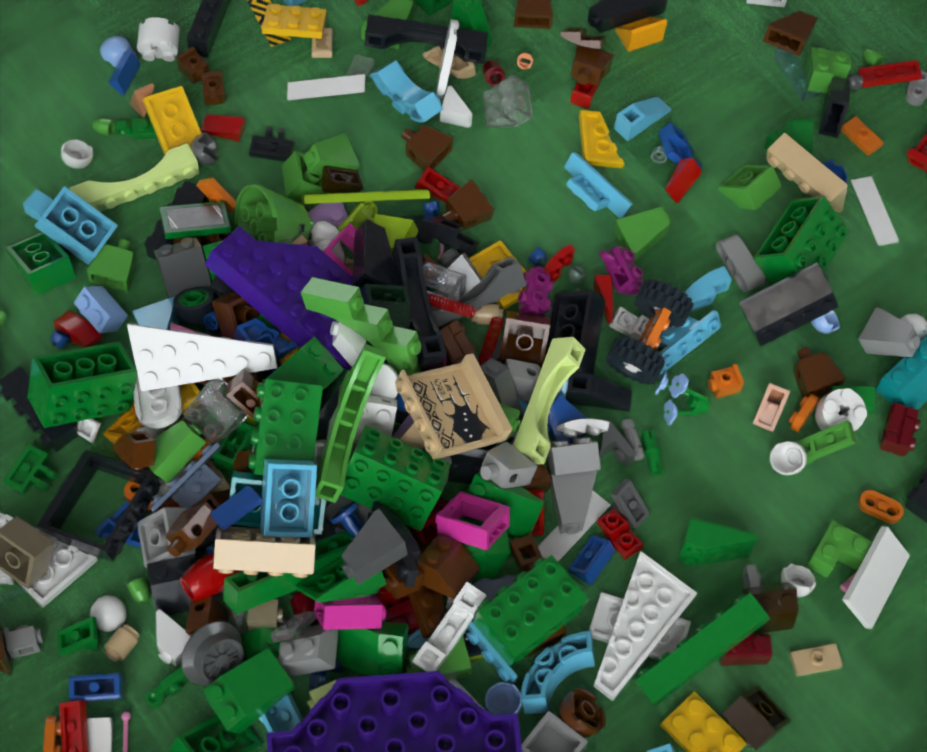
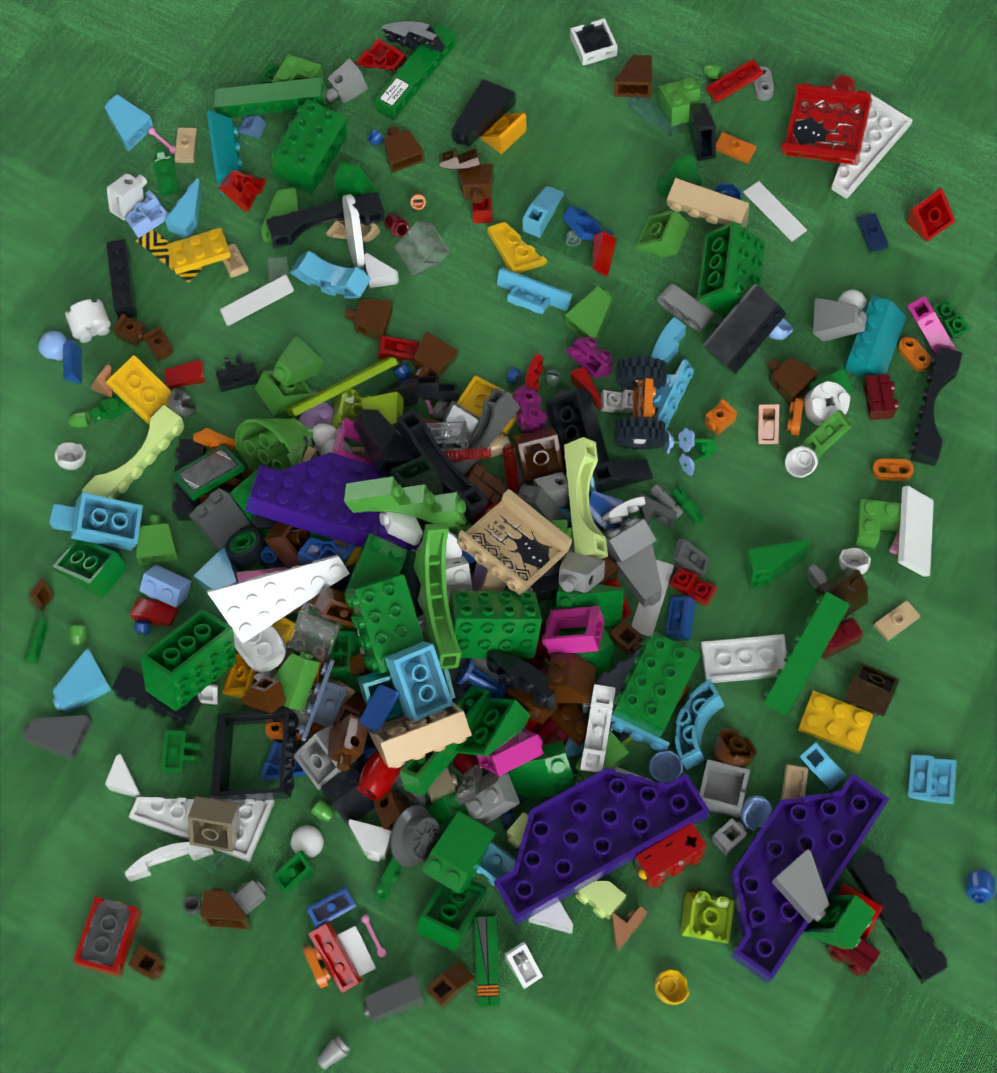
camera: 15 degrees left, 5 degrees up
tan brick [104,624,140,662] -> none
dark brown slope [322,165,363,193] -> none
dark grey slope [342,509,408,585] -> none
white wing [594,551,697,701] -> none
dark grey hinge [846,74,863,91] -> none

